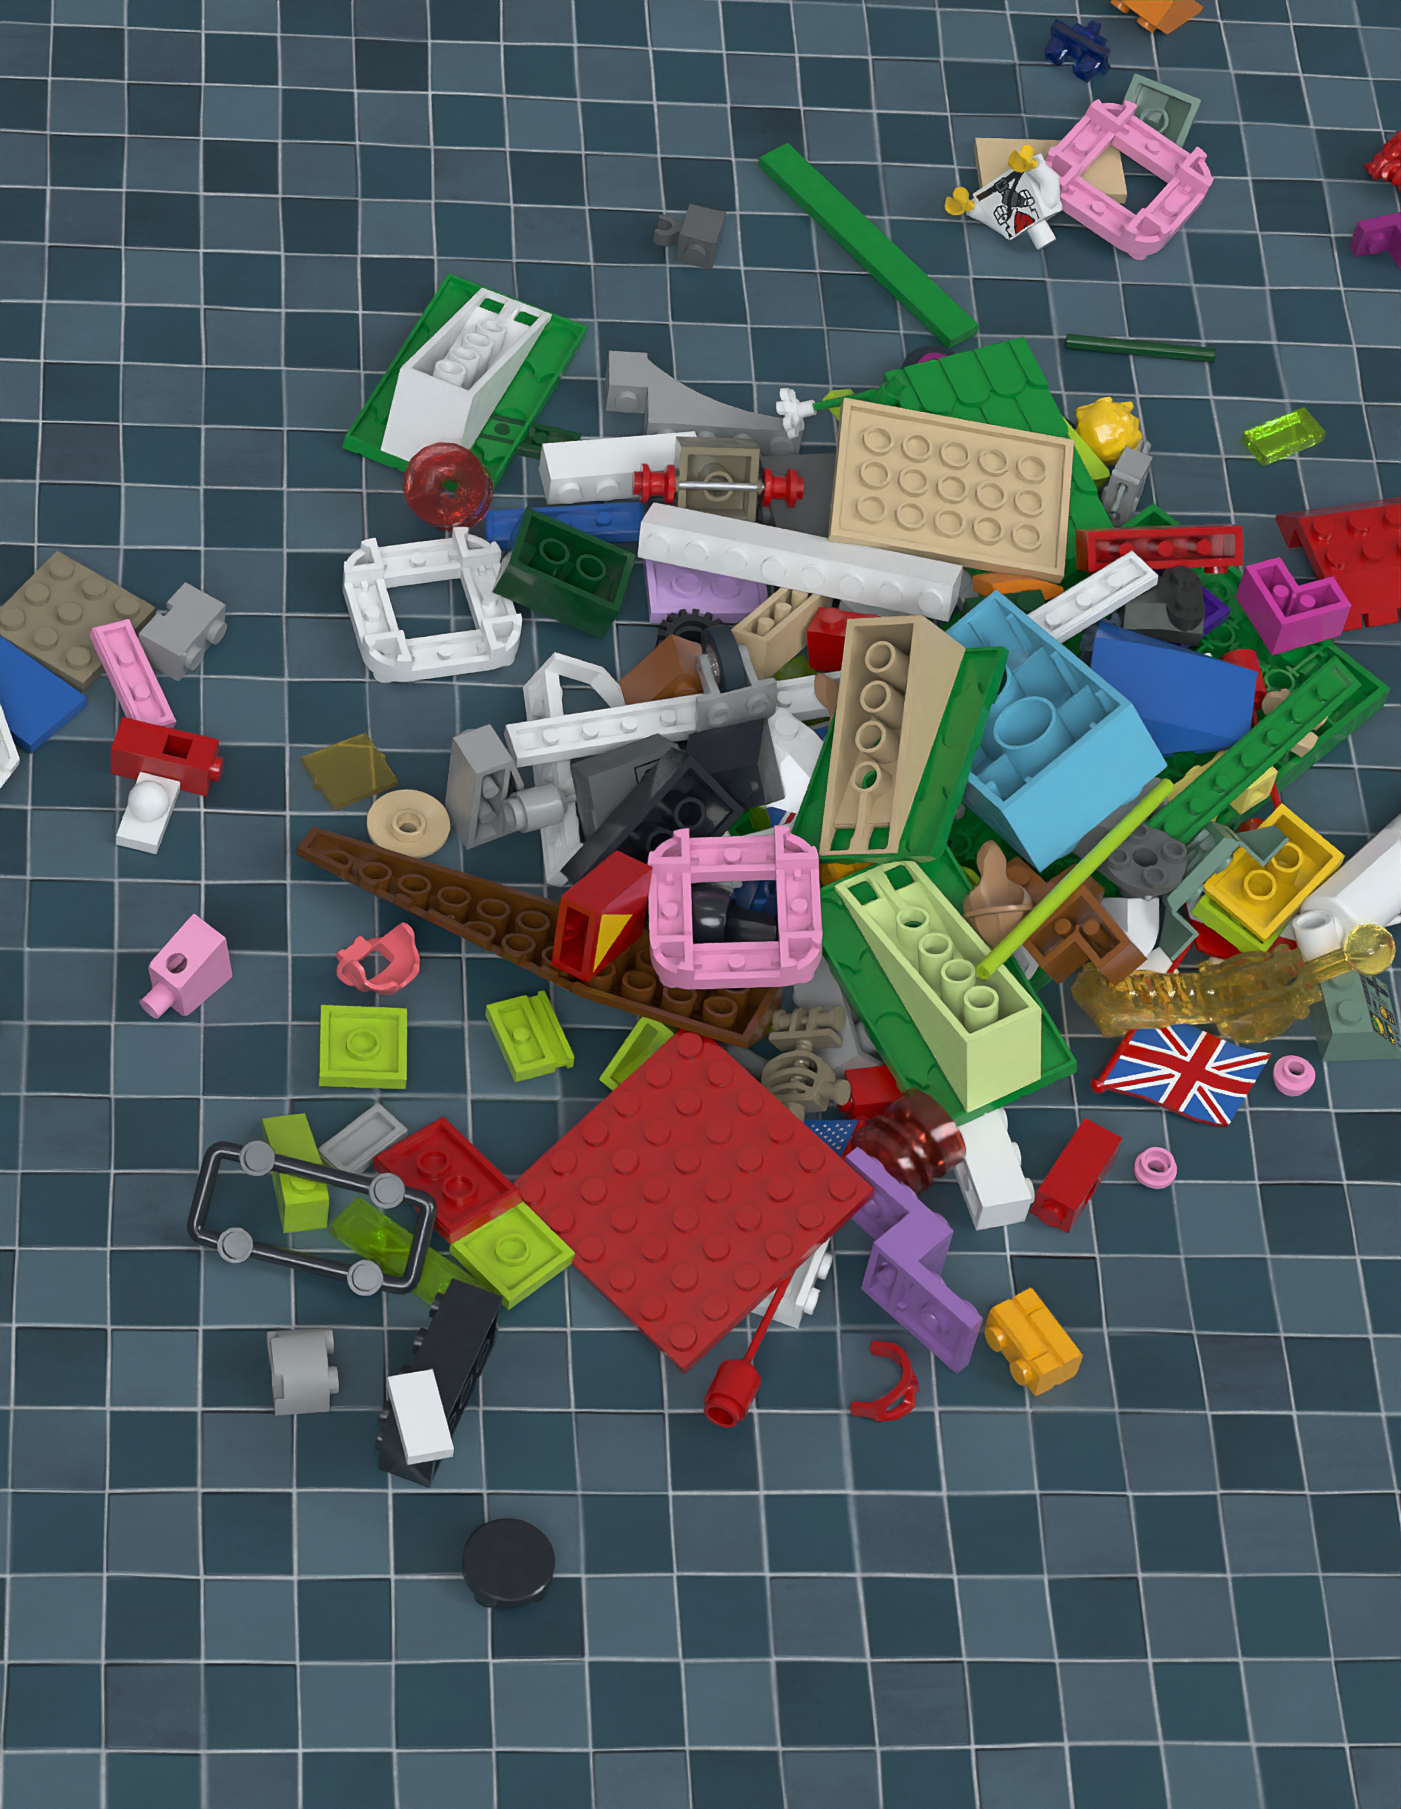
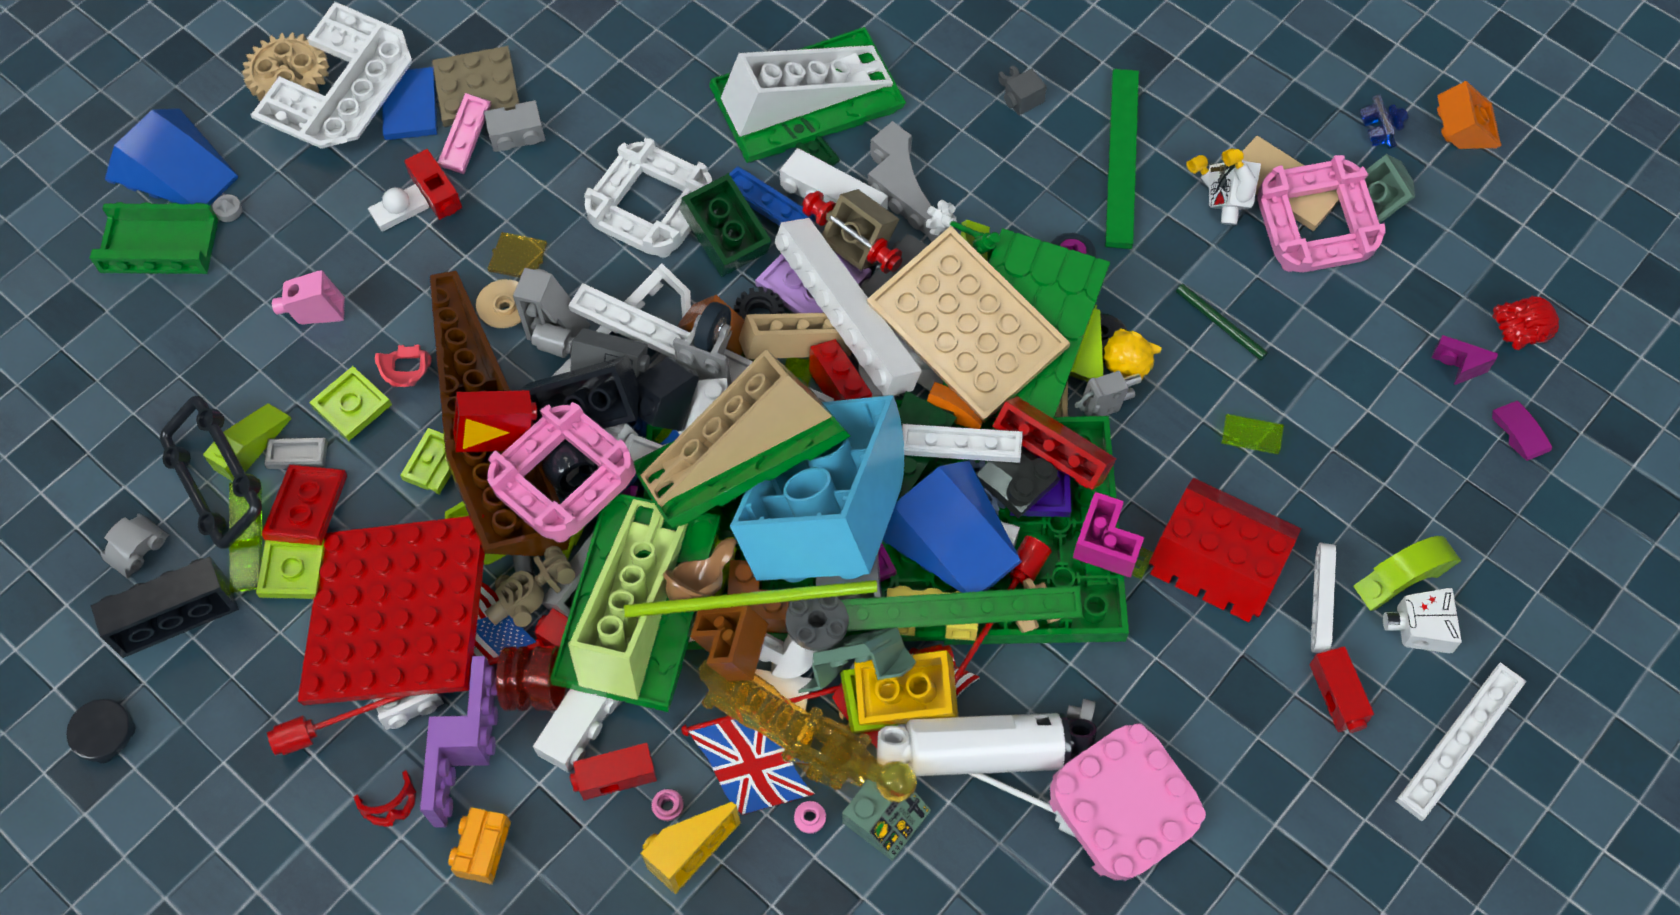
camera: 55 degrees right, 10 degrees up
white tile [387,1369,454,1465] -> none
clear red wheel [403,442,494,532] -> none
none -> yellow slope [641,802,741,894]

